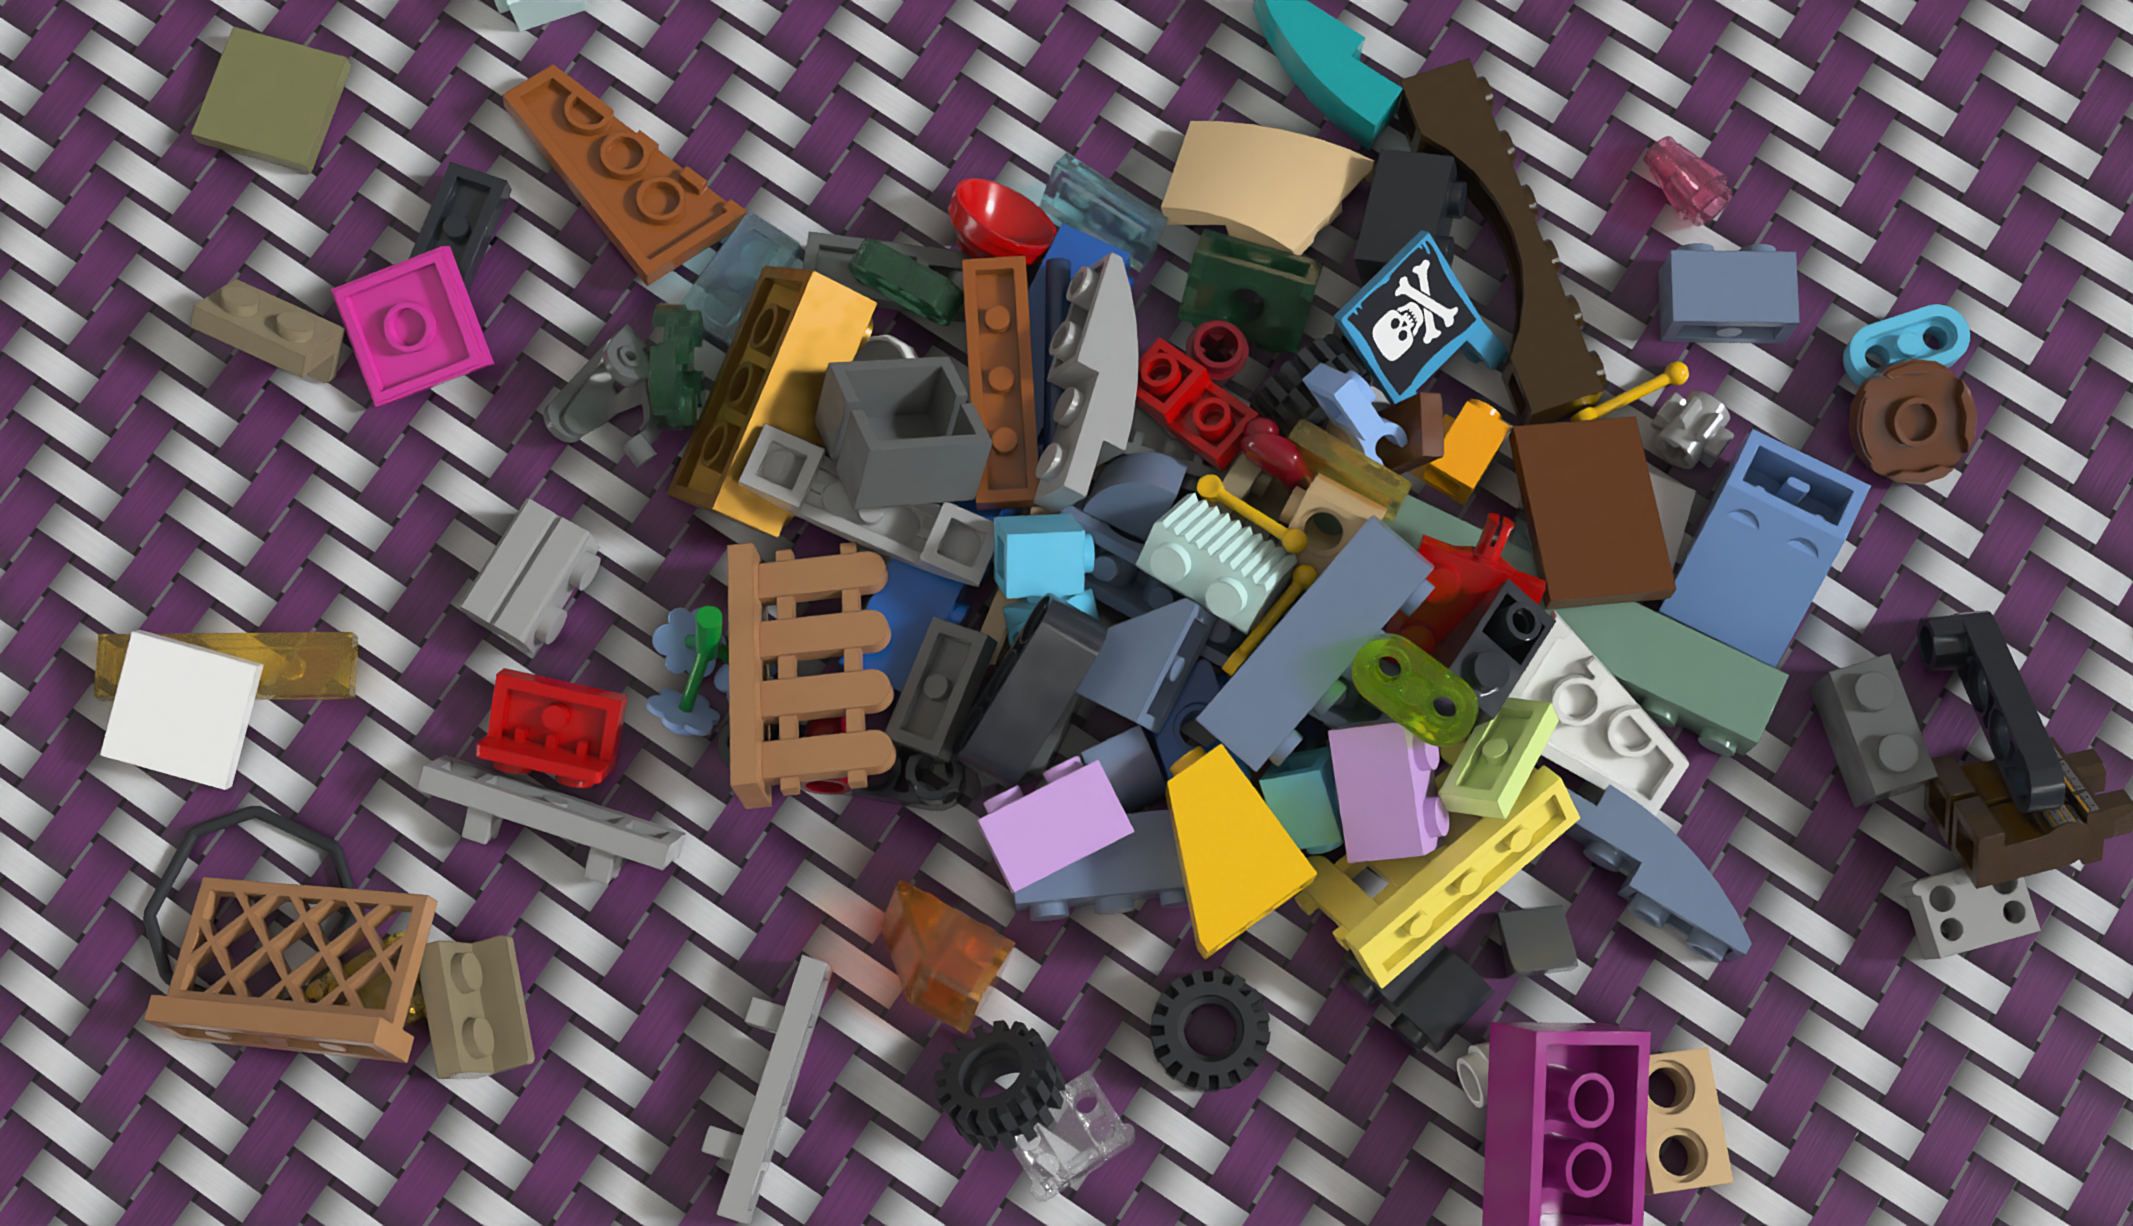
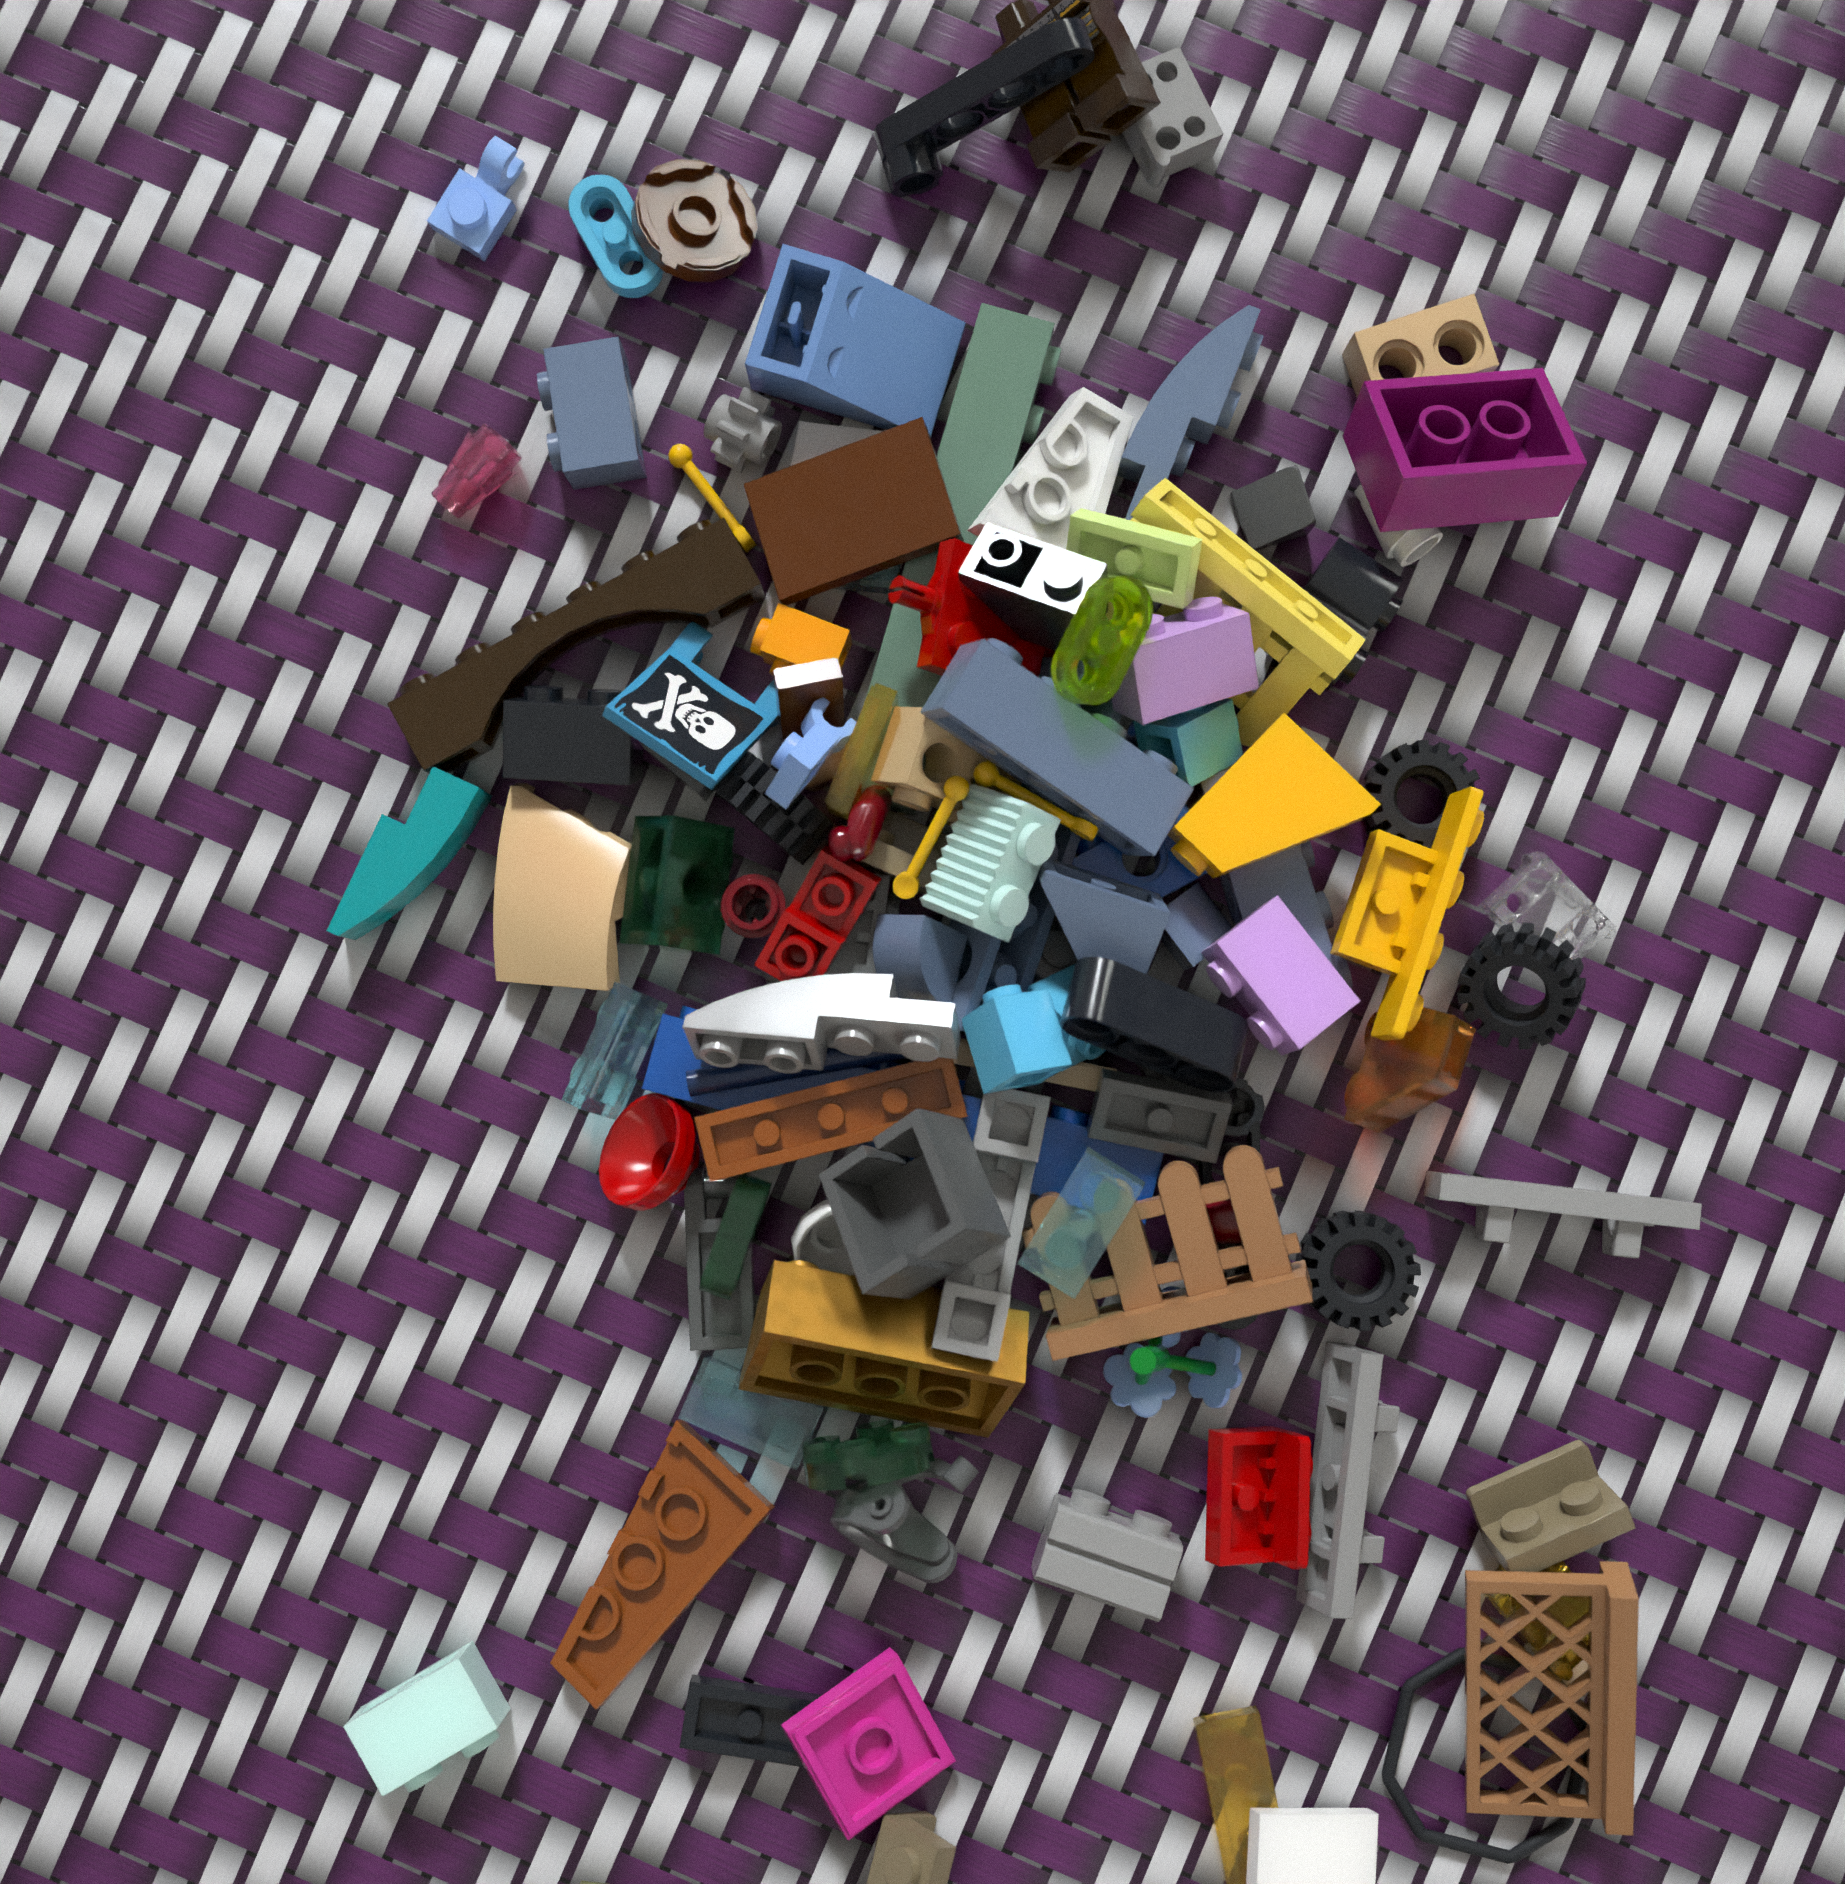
camera: 100 degrees left, 10 degrees up
dark grey brick [1809,653,1938,808] -> none
none -> light blue plate [427,136,525,262]
none -> clear light blue plate [1017,1147,1145,1299]
none -> black tyre [1295,1210,1421,1331]
none -> yellow bracket [1330,786,1484,1041]

